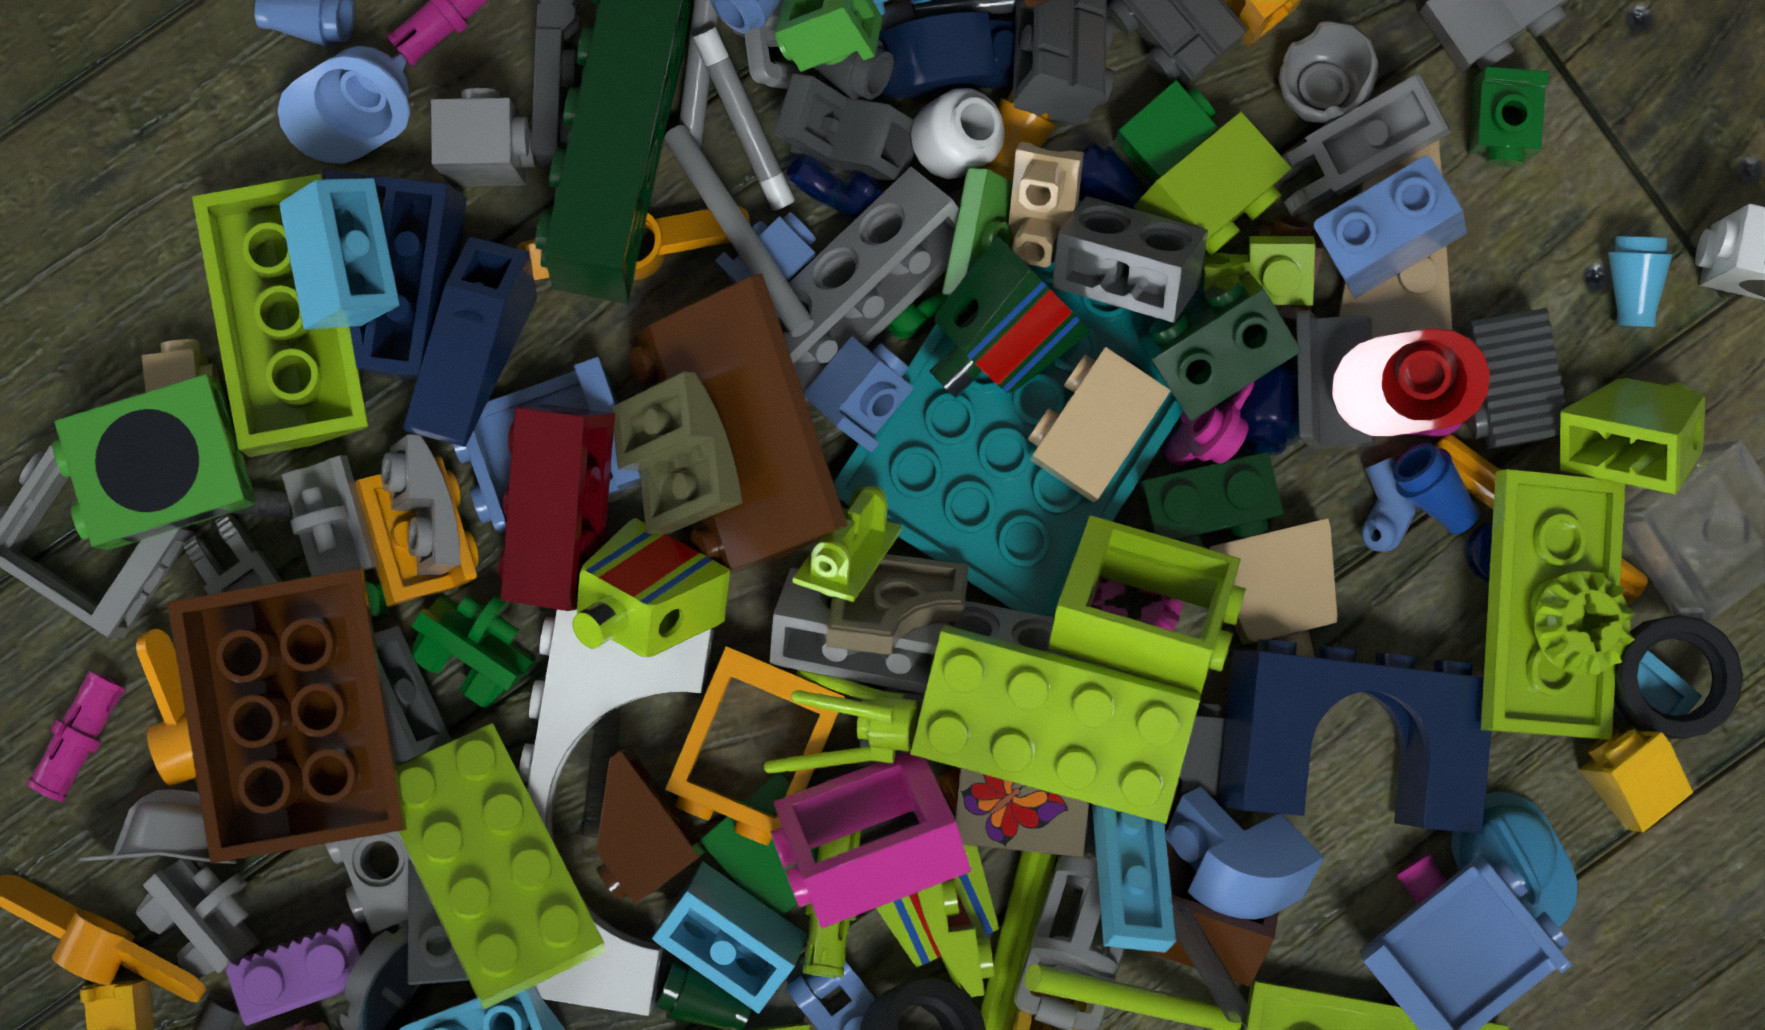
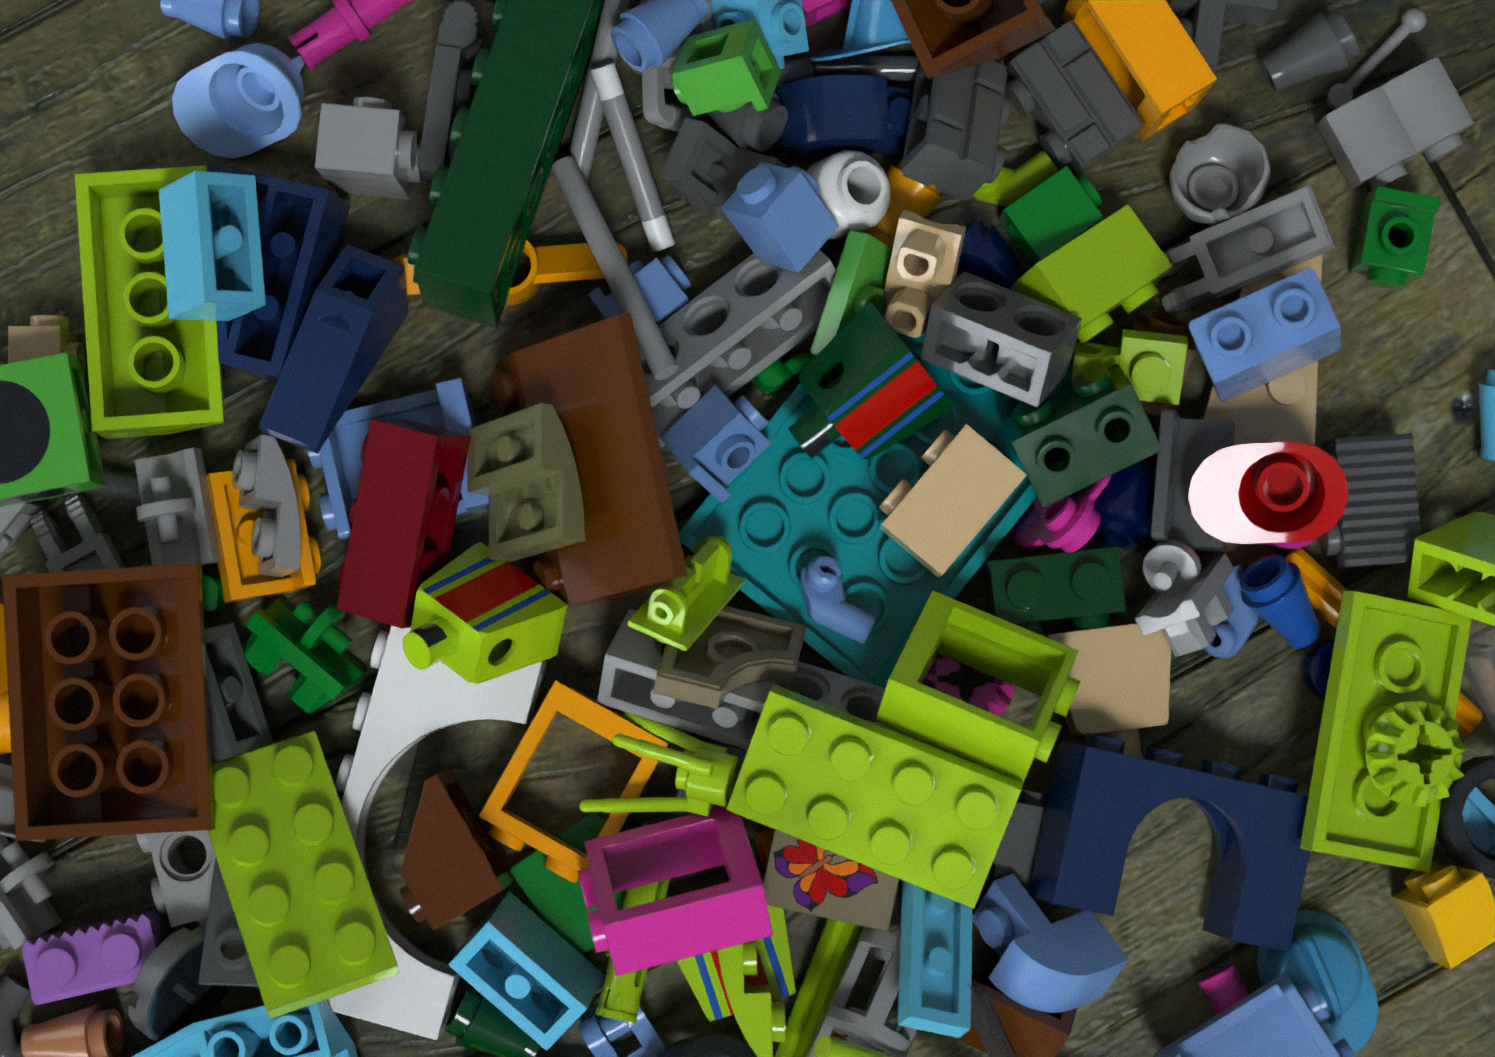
camera: 10 degrees right, 0 degrees up
clear blue arm [785,153,882,218] -> none
none -> medium blue brick [721,162,839,273]
none -> medium blue arm [800,555,876,644]
none -> lime arm [972,150,1058,207]
none -> light grey hips [1135,540,1234,657]

